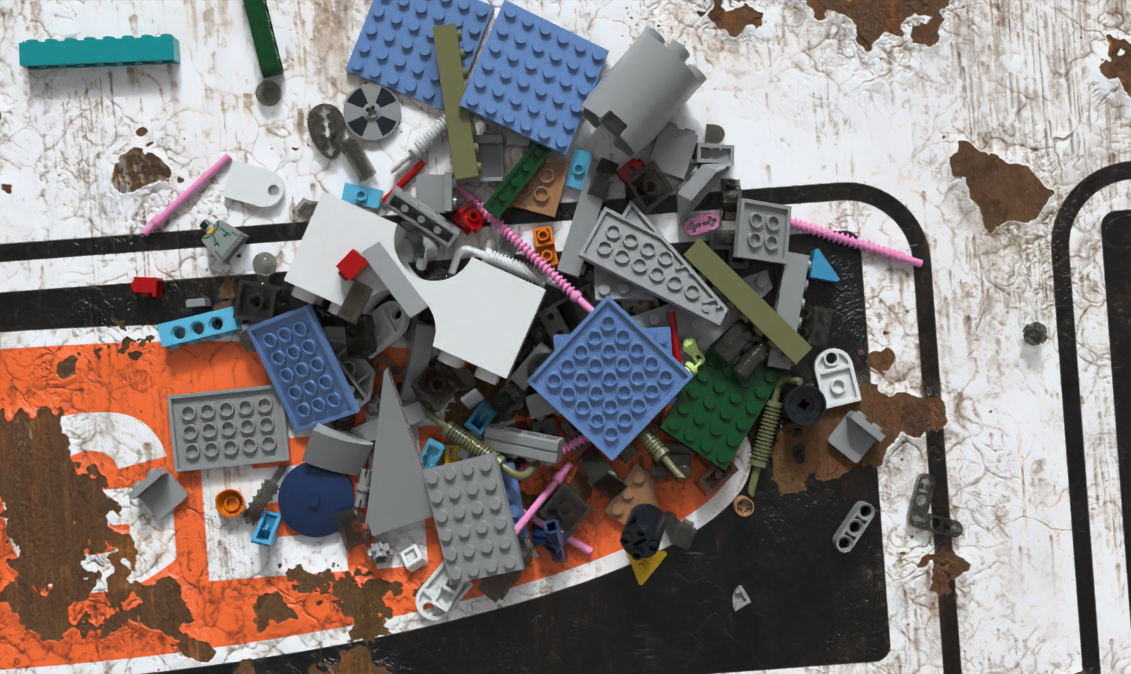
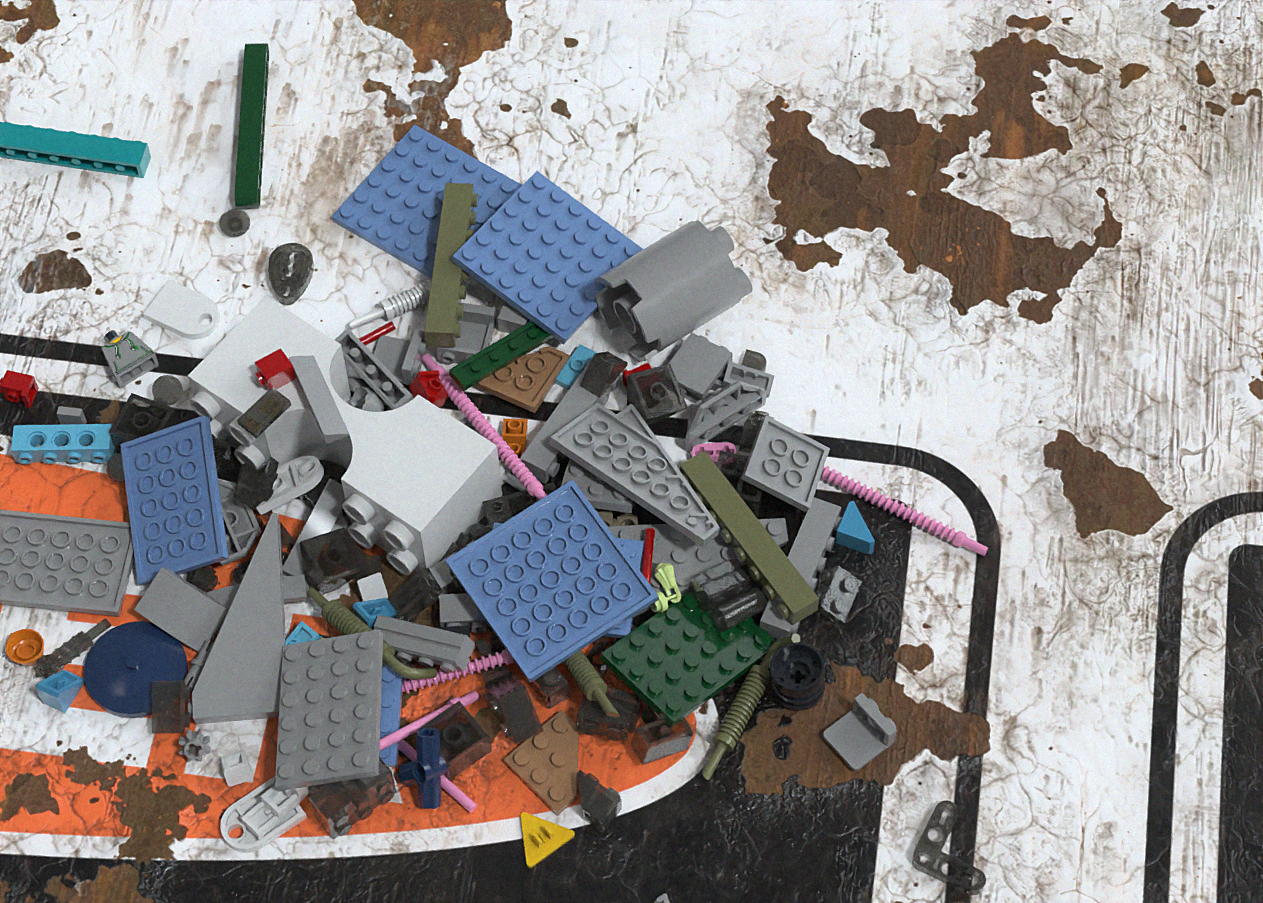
camera: 10 degrees right, 30 degrees down
bright pink bar [142,153,232,236] -> none
clear smoke brick [340,138,377,182] -> none
light grey piece [343,83,401,141] -> none
black cylinder [620,503,666,560] -> none
medium nougat wheel [733,495,754,517] -> none
white tile [813,348,862,409] -> none
light grey beam [832,501,875,553] -> none
clear smoke gear [1022,322,1048,346] -> none

